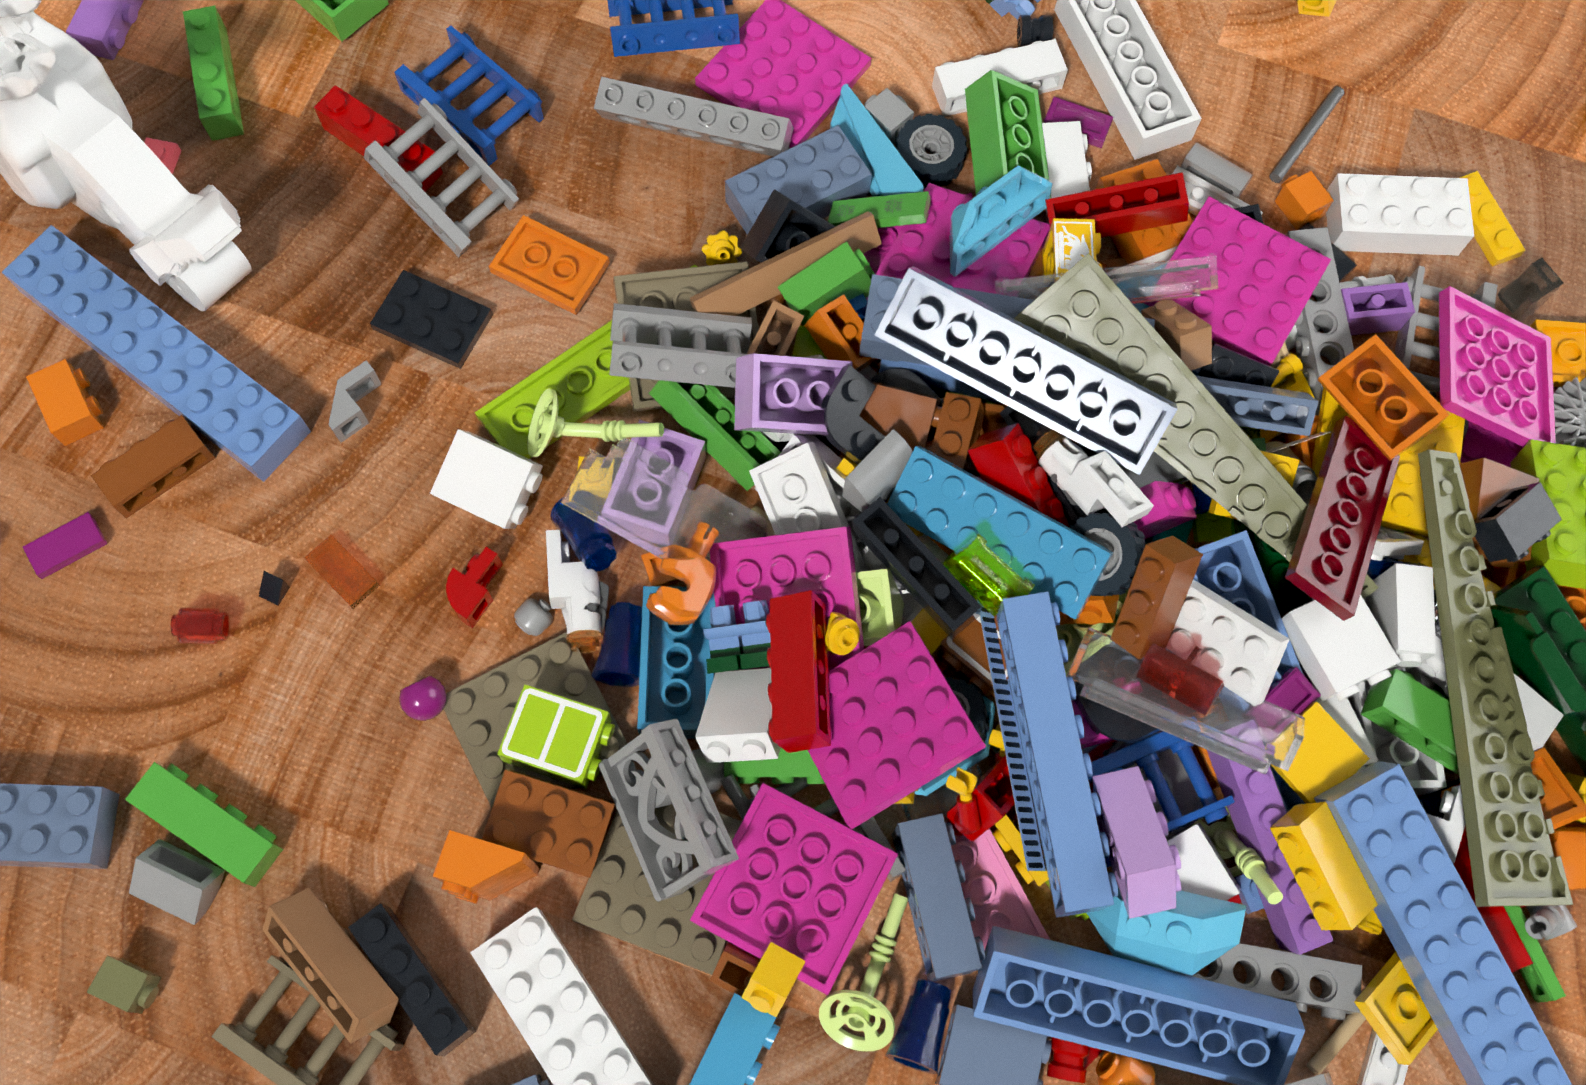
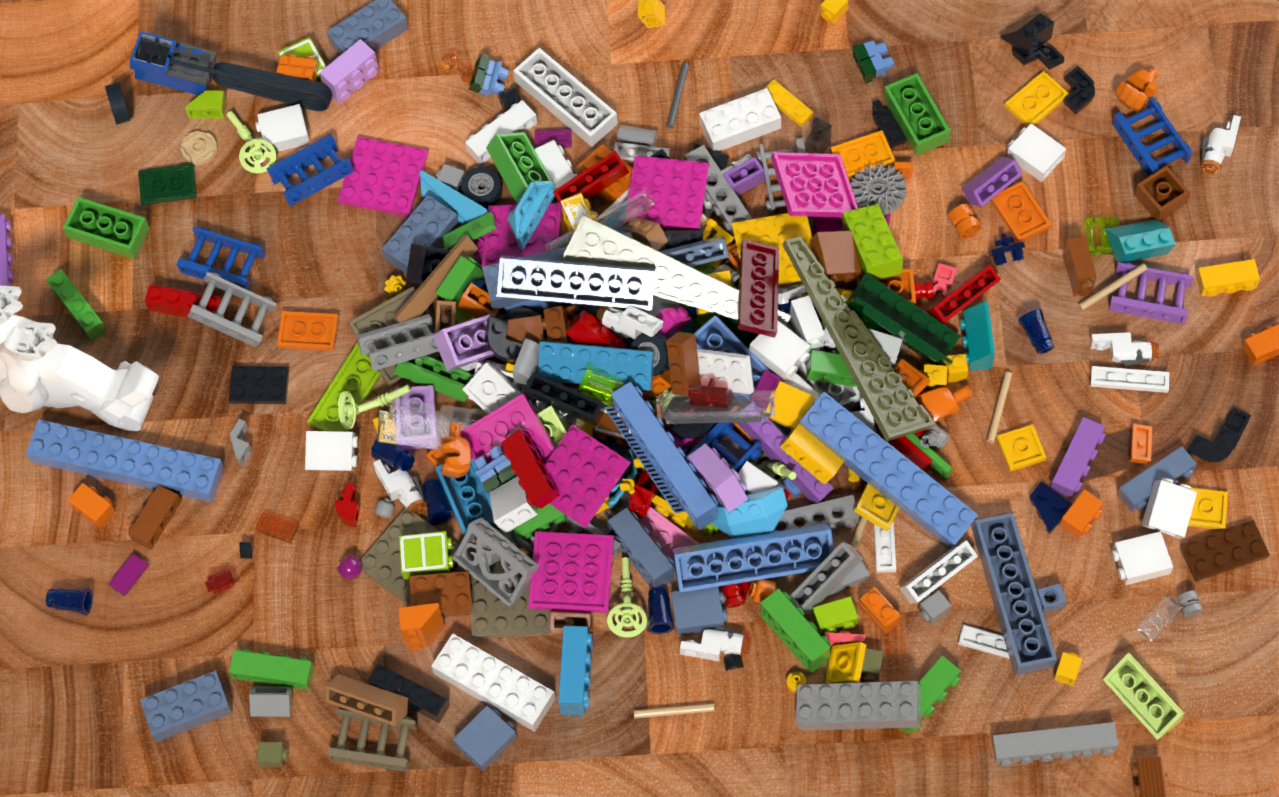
camera: 15 degrees left, 5 degrees down
light grey brick [594,77,794,157] -> none
yellow brick [741,942,806,1017] -> none
yellow plate [825,612,860,655] -> none
orange brick [1275,171,1334,230] -> none
orange slope [1318,334,1450,461] -> none
brick [1474,482,1562,562] -> none

